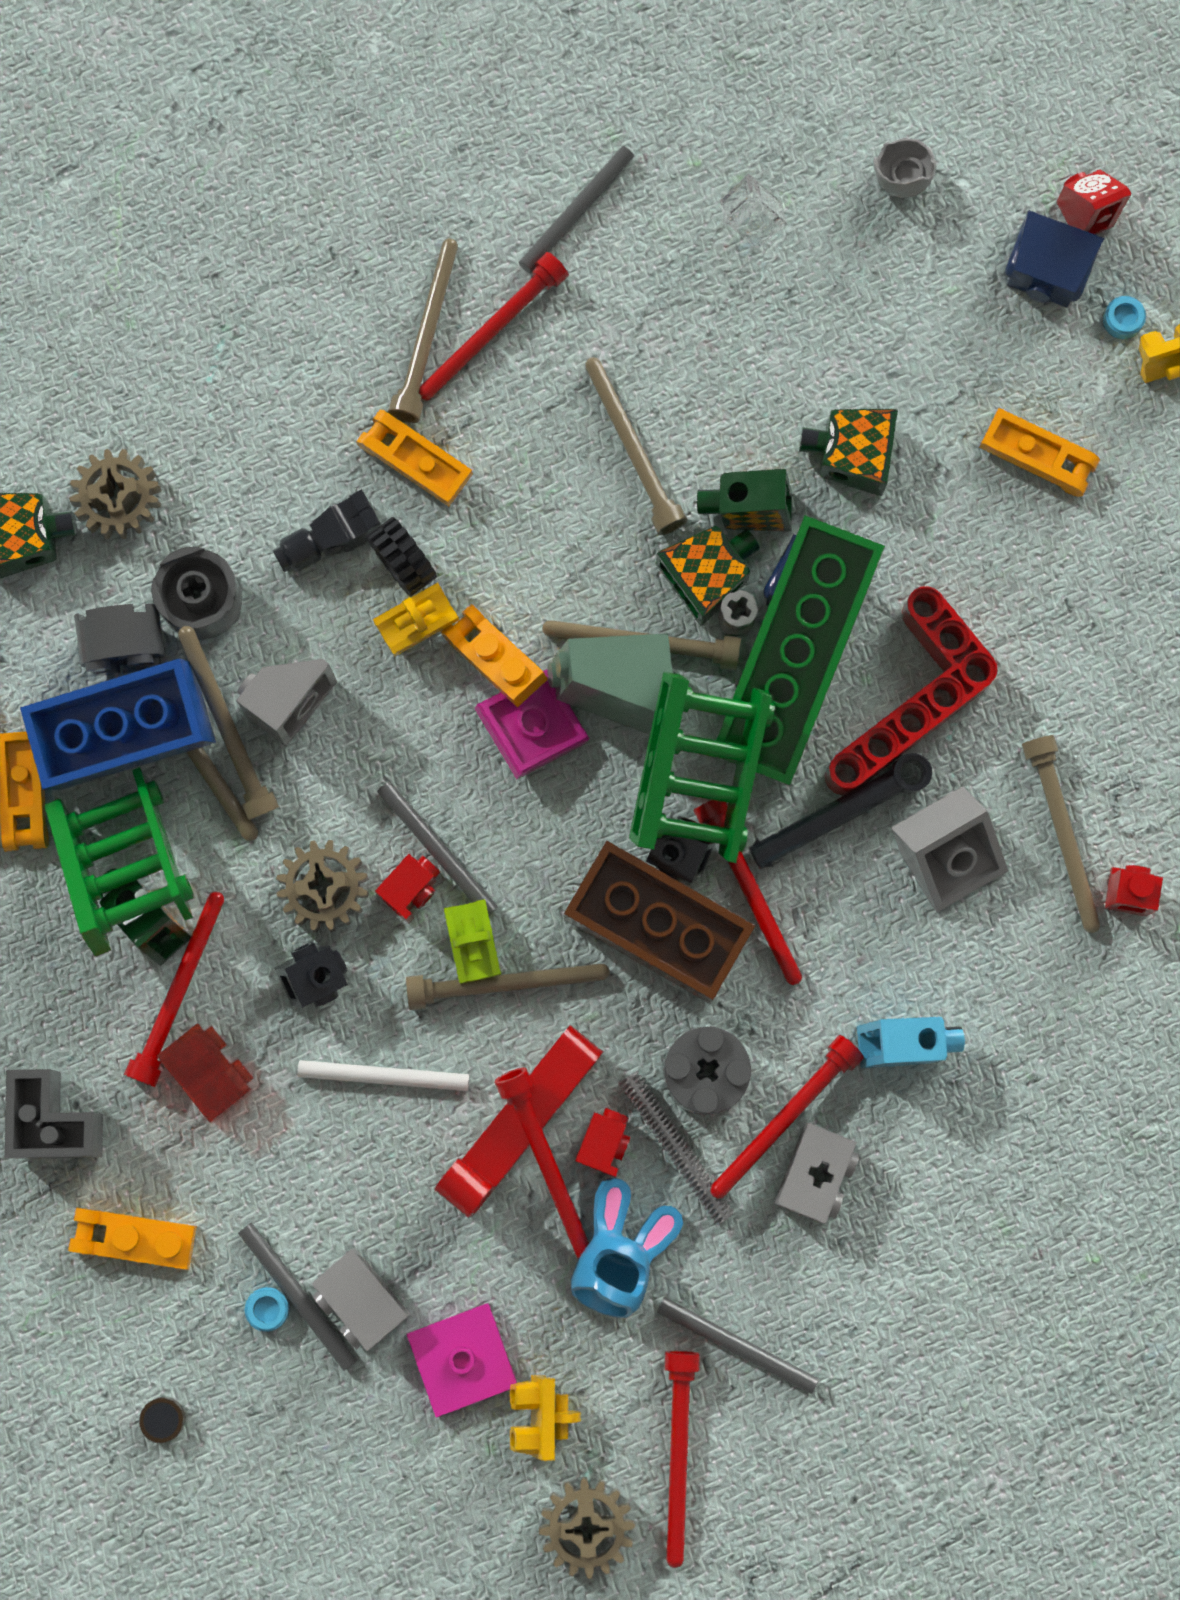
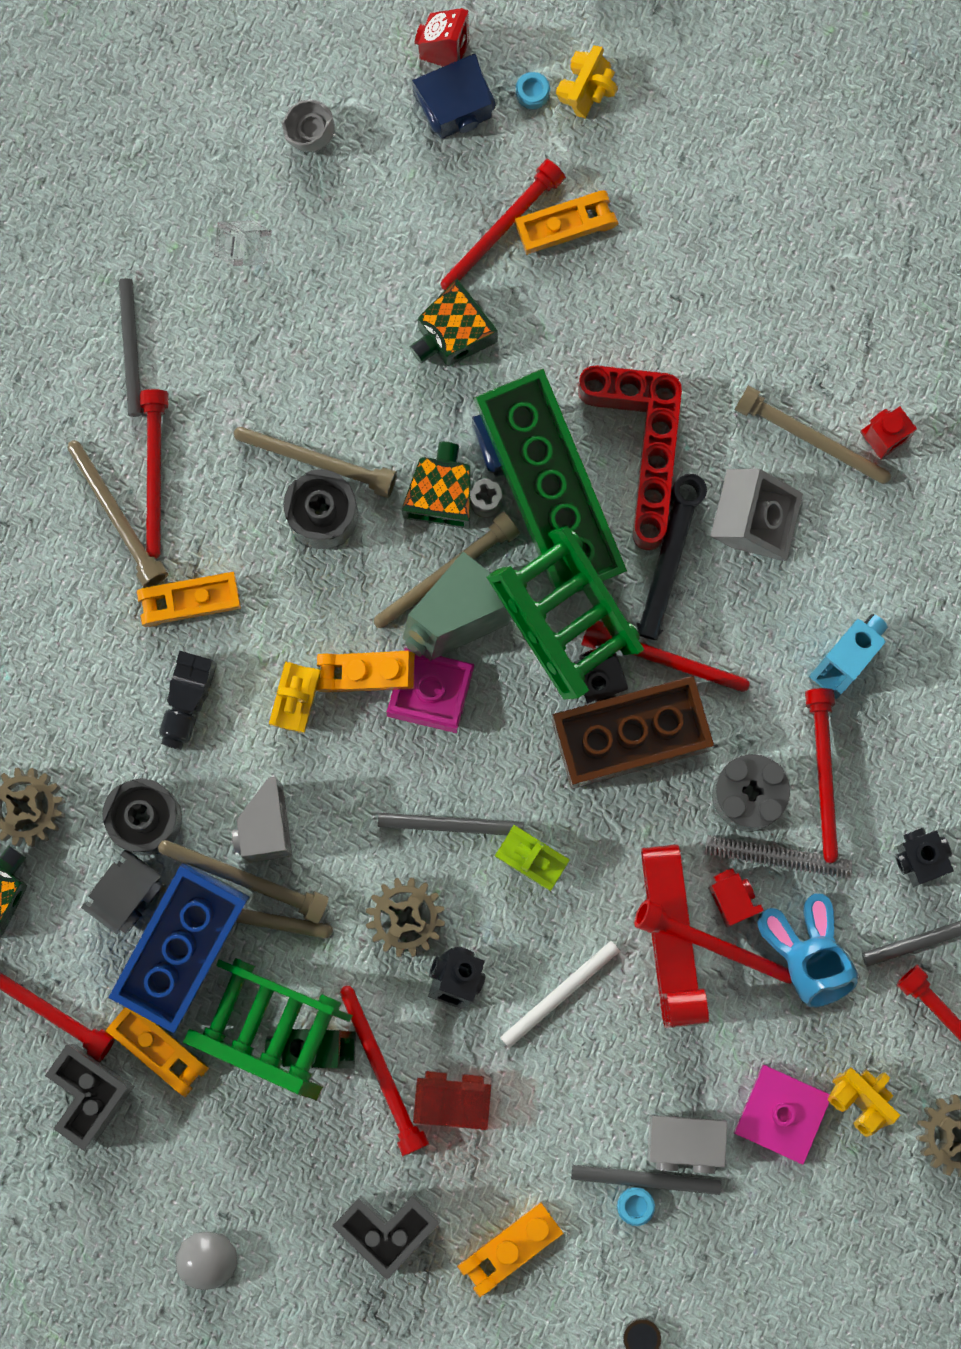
camera: 40 degrees left, 0 degrees up
black tyre [366,517,437,597] -> none
red brick [375,854,441,924] -> none
dark tan piece [406,964,610,1011] -> none
dark green torso [697,469,792,532] -> none
light grey brick [773,1123,860,1224] -> none
none -> dark grey brick [283,469,358,549]
none -> red piece [441,159,566,290]
none -> black brick [895,827,954,887]

